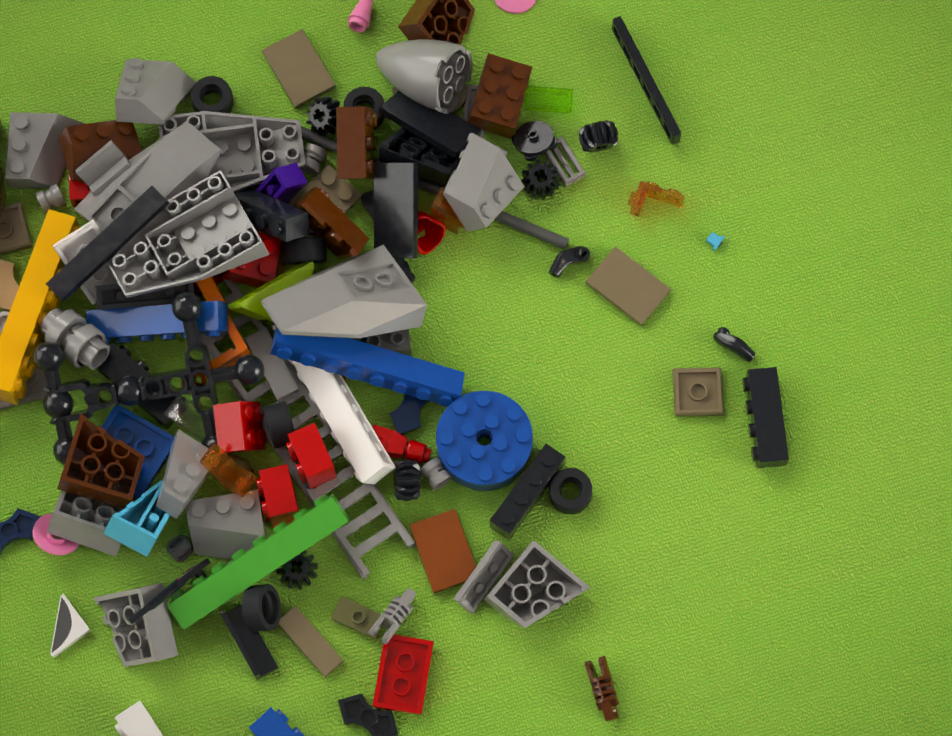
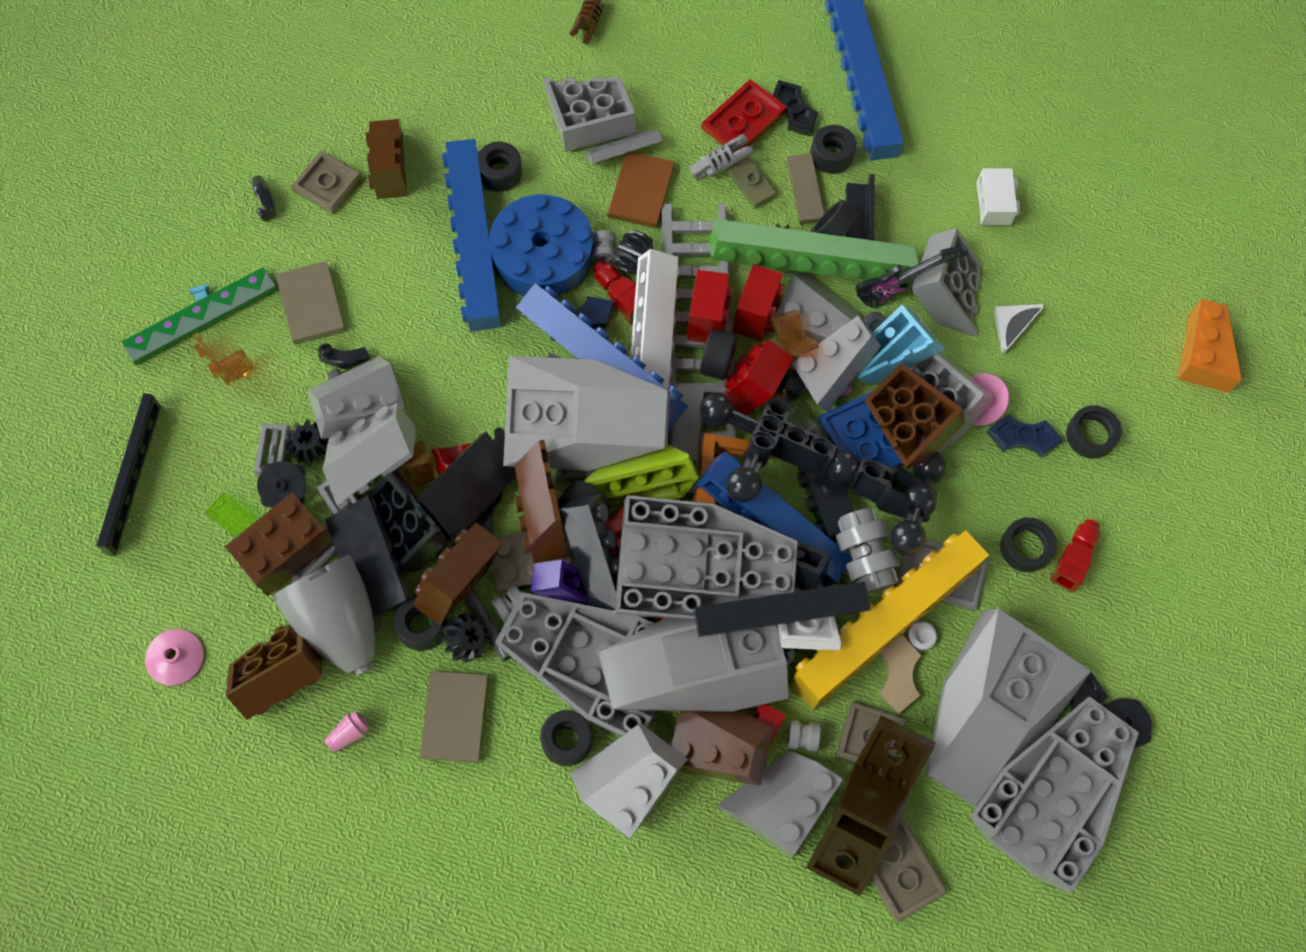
camera: 150 degrees left, 5 degrees down
light grey panel [75,140,131,196] -> none
black brick [490,444,566,541] -> none
black gear [579,120,618,153] -> none
black brick [742,367,789,468] -> none
none -> tile [121,267,277,365]
none -> light grey wedge [307,356,405,439]
none -> reddish brown wedge [366,119,407,199]
none -> blue brick [442,139,501,331]
none -> black tyre [810,124,857,174]

